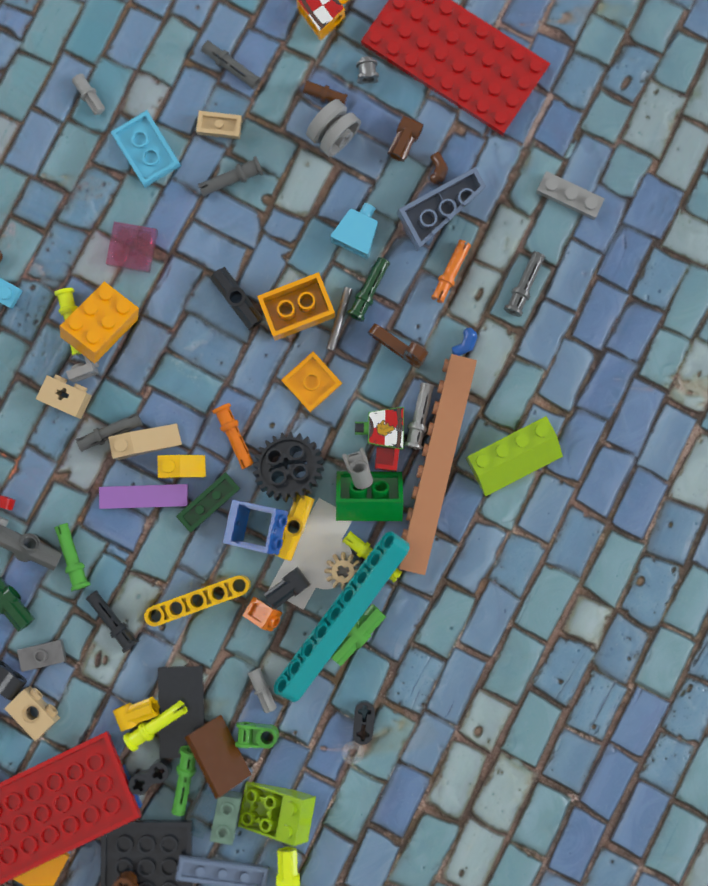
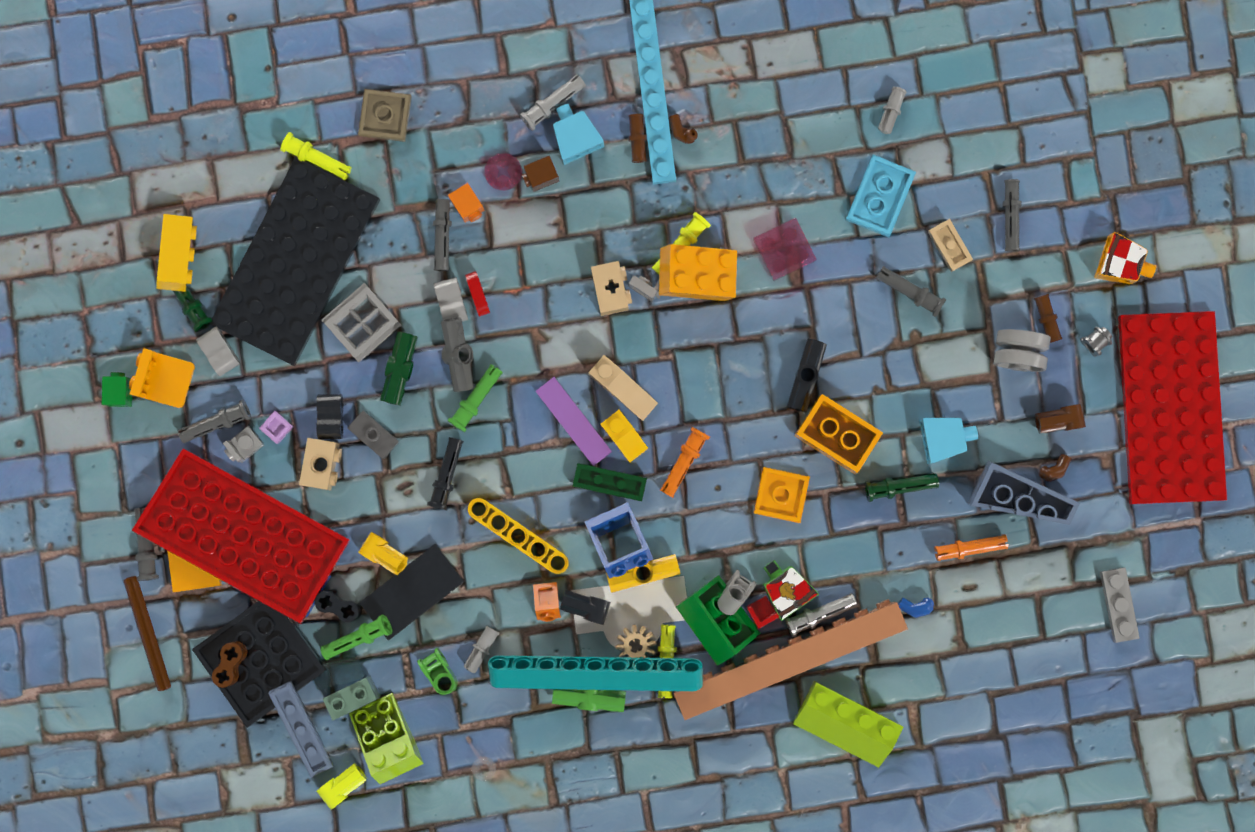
camera: 55 degrees right, 0 degrees up
dark grey pin [76,412,143,452] -> none
neon yellow pin [123,700,188,752] -> none
reddish brown tile [184,715,252,799] -> none
black gear [252,432,324,503] -> none
flat silver bar [326,287,353,351] -> none
black beam [353,700,375,745] -> none
reddish brown beam [368,323,428,369] -> none
dark grey pin [504,251,545,317] -> none

